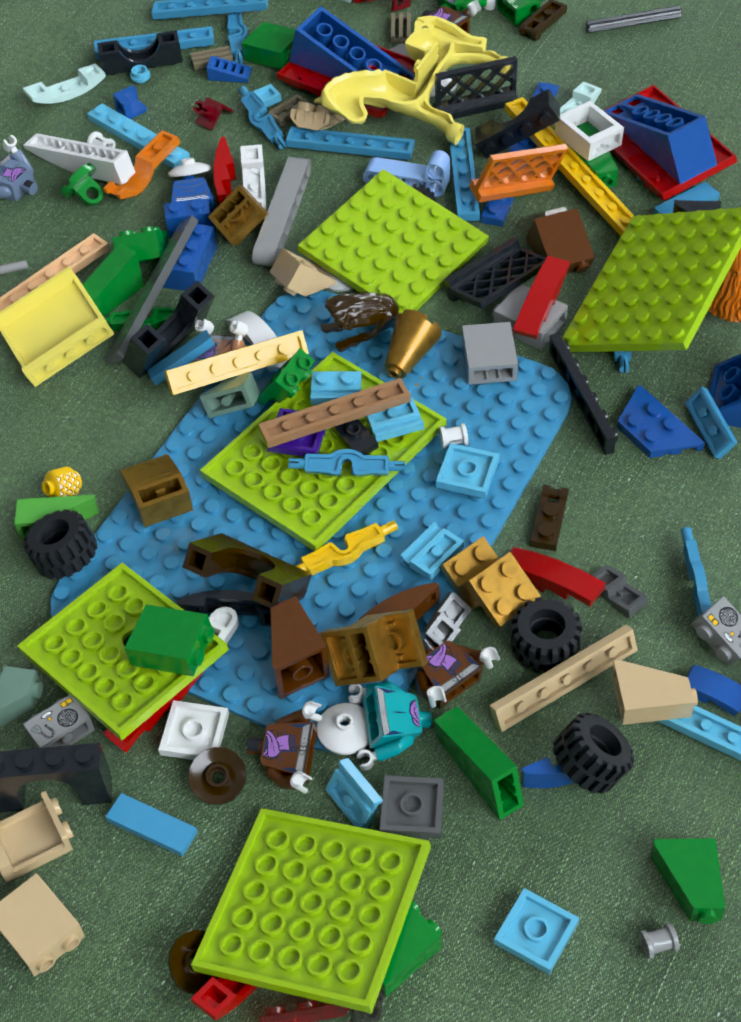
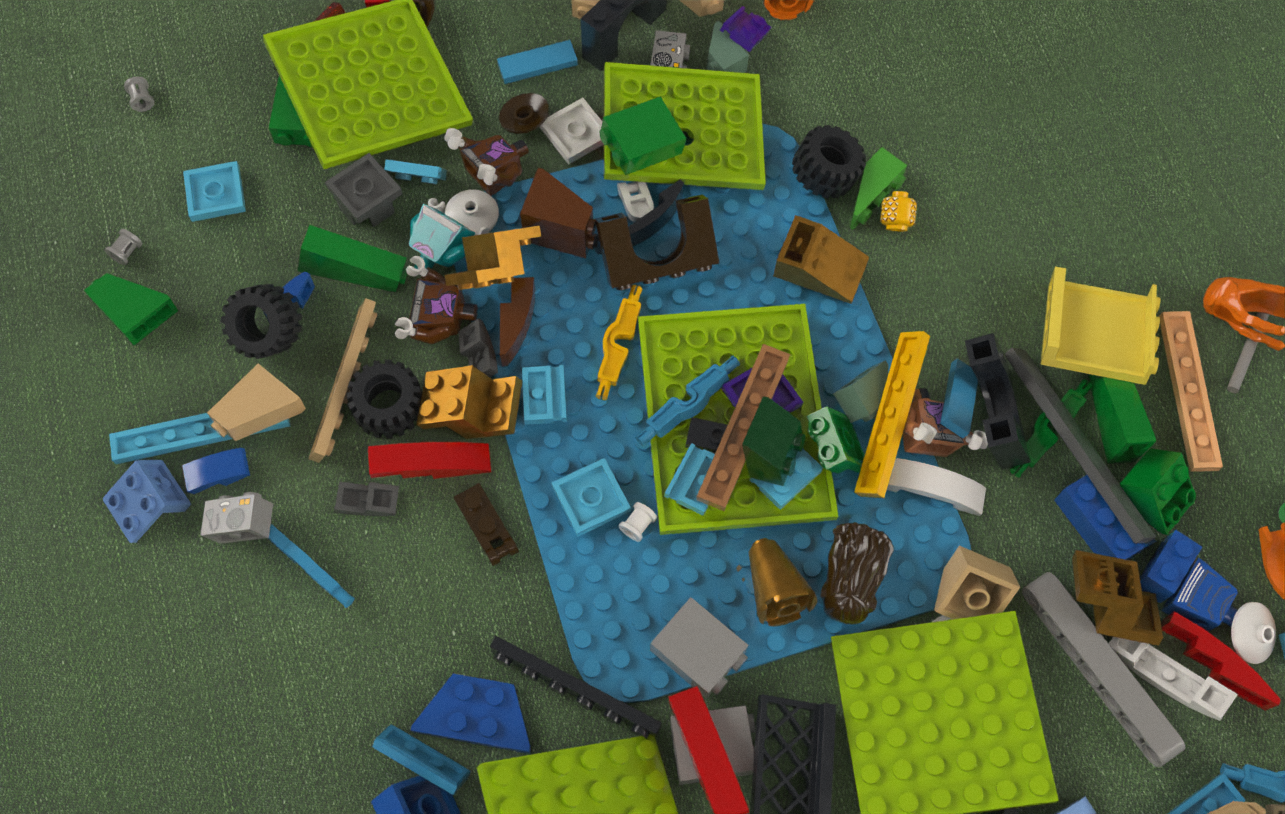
camera: 130 degrees right, 15 degrees up
none -> dark green slope [742,396,806,486]

